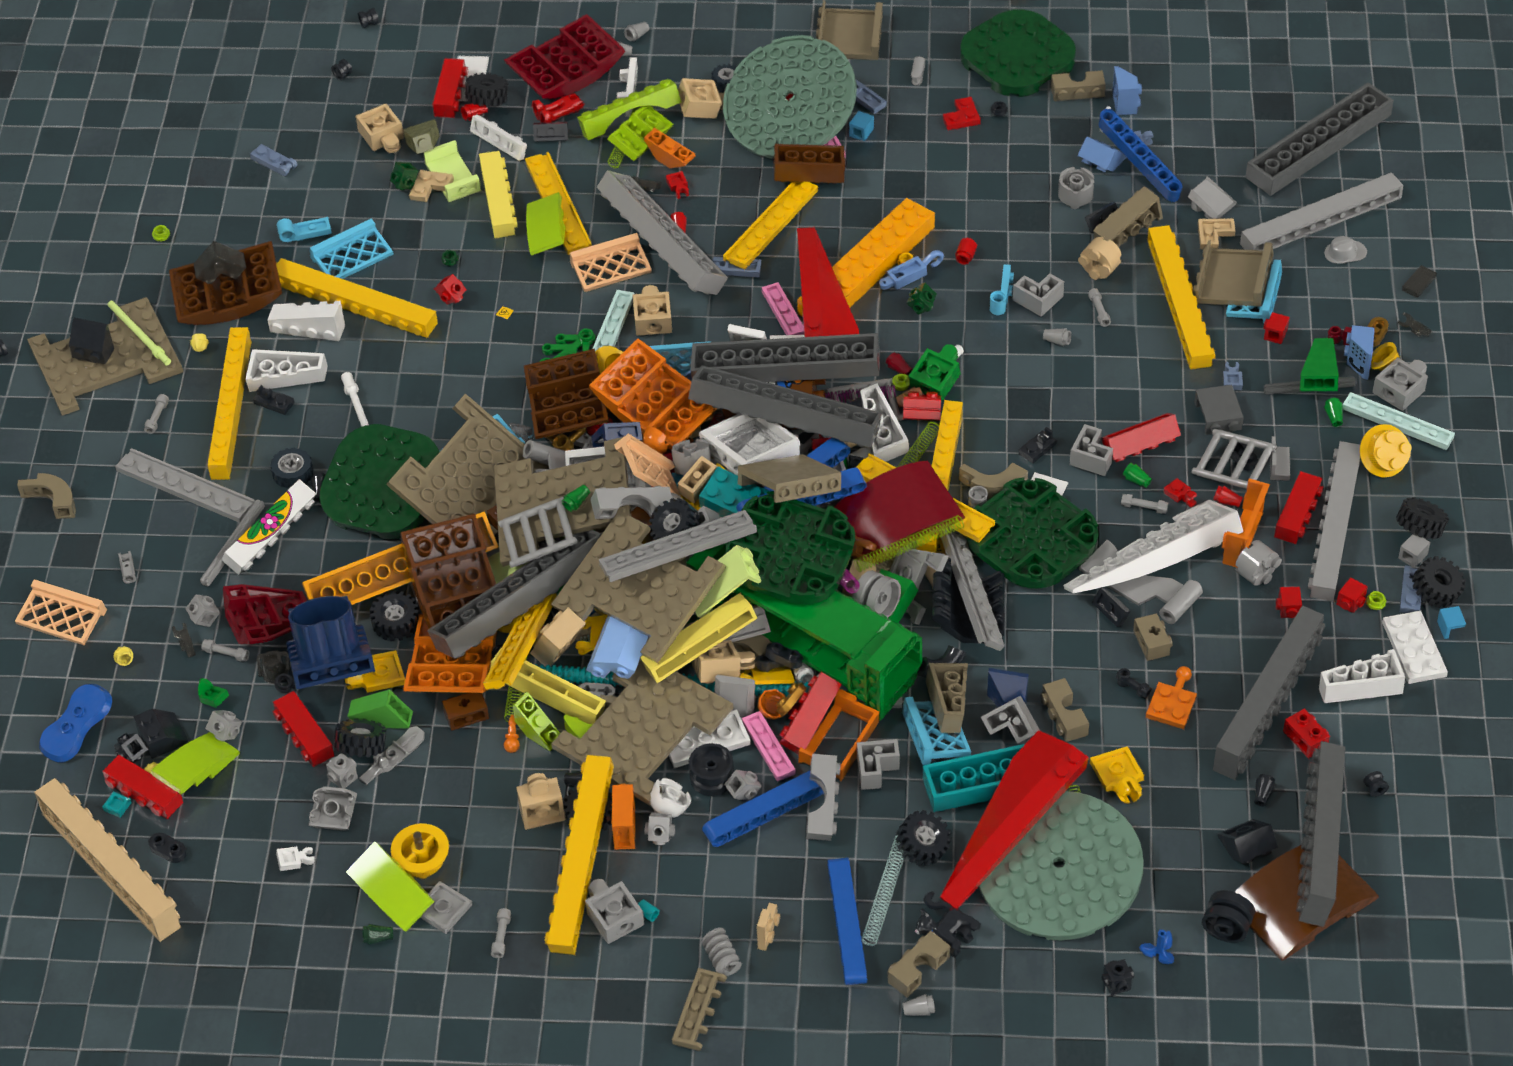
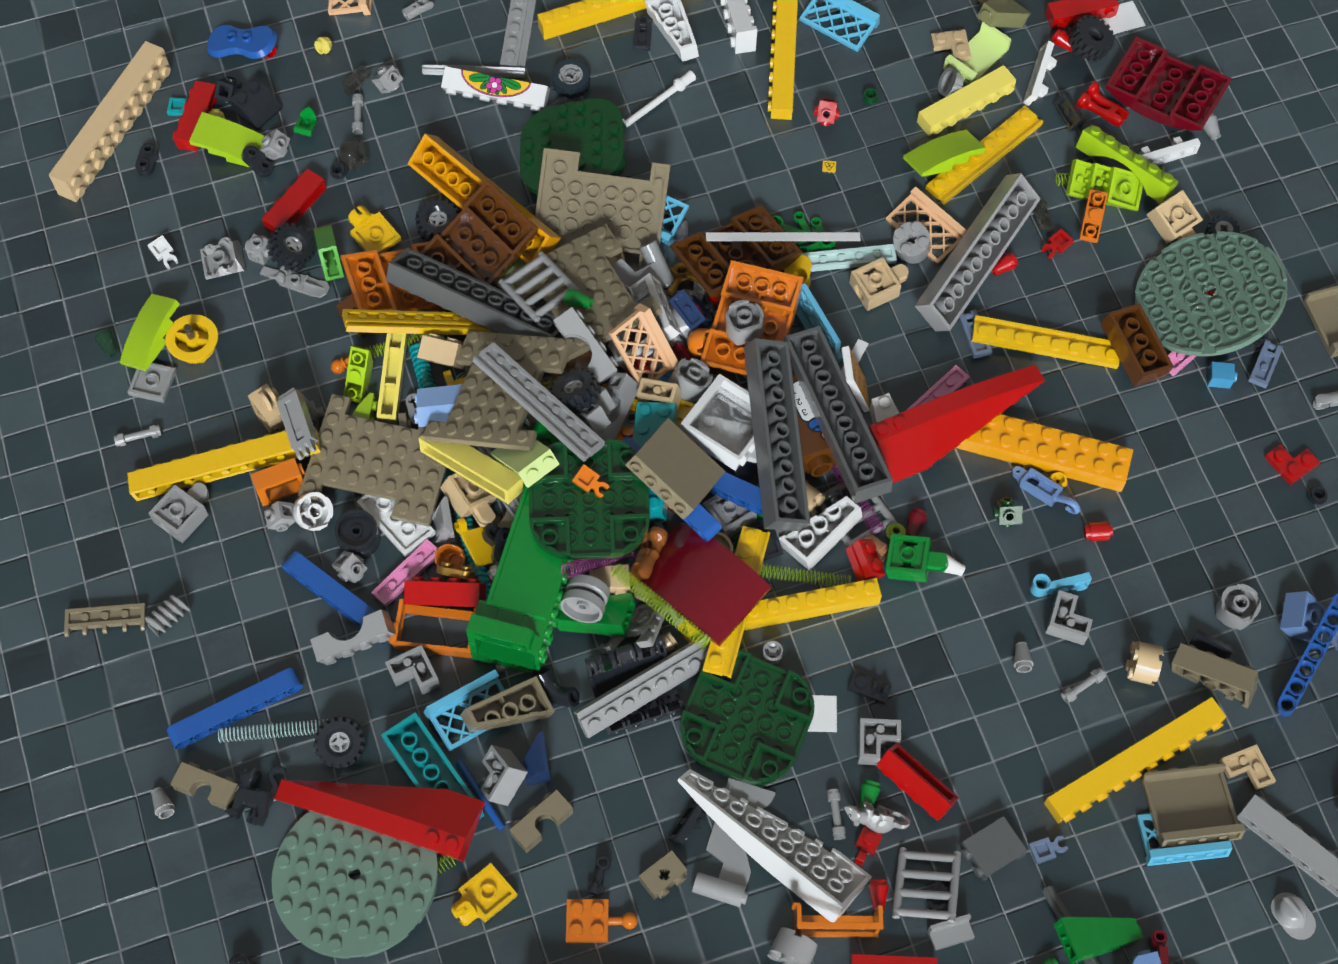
camera: 65 degrees right, 15 degrees up
dark red wedge [223,584,307,644] -> none
dark blue hose [287,596,375,689] -> none
dark green brick [390,162,418,190] -> none
light grey cone [624,22,649,41] -> none
teal hinge [638,899,660,922] -> none
tan plate [757,903,780,951] -> none
dark tan arch [959,462,1028,499] -> none
light grey slope [1188,176,1237,219] -> none
red brick [1263,312,1290,344] -> none
none -> black plate [241,145,274,178]
none -> light grey hinge [277,387,325,460]
none -> orange plate [572,465,609,498]
none -> white sticker [706,232,861,241]
none -> light grey brick [725,300,764,345]
none -> light grey animal [844,801,910,834]
none -> light grey brick [893,221,931,264]
none -> light grey piece [938,67,964,97]

